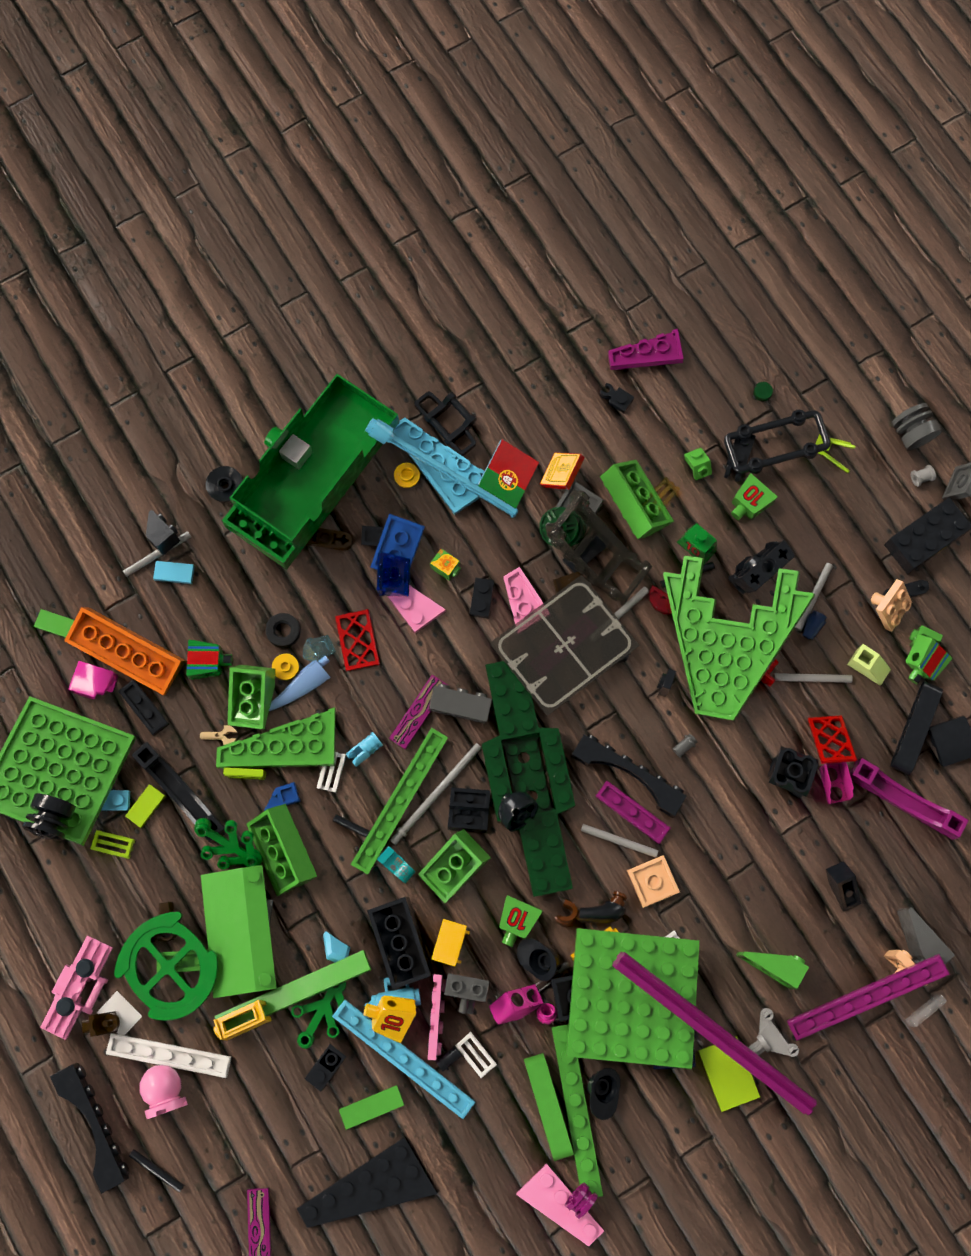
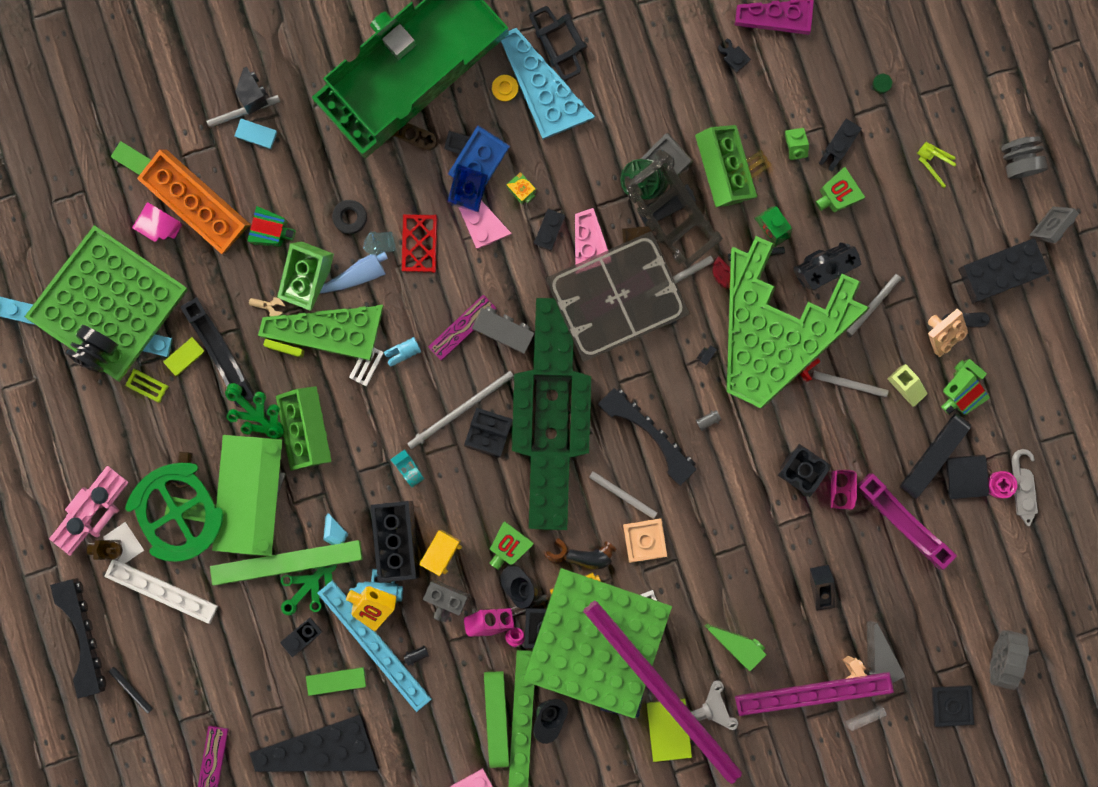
camera: 15 degrees right, 10 degrees up
black tile [118,679,169,736] -> none
bright pink tile [139,1065,188,1119] -> none
black dish [205,466,243,502] -> none
yellow window [214,1000,272,1041] -> none
blue tile [264,782,301,811] -> none
yellow piece [272,654,299,680] -> none
black bar [333,814,389,847] -> none
bright green plate [351,728,448,875] -> none
flag [365,418,539,518] -> none
bright green slope [418,829,491,903] -> none
bright pink wing [428,974,447,1060] -> none
white tile [455,1032,497,1078] -> none
black cylinder [498,791,539,832] -> none
tile [540,452,585,490] -> none
magenta tile [595,781,671,844] -> none
black bar [724,409,831,474] -> none
dark blue cone [803,611,827,640] -> none
red window [808,715,857,764] -> none
light grey bush [910,465,936,487] -> none

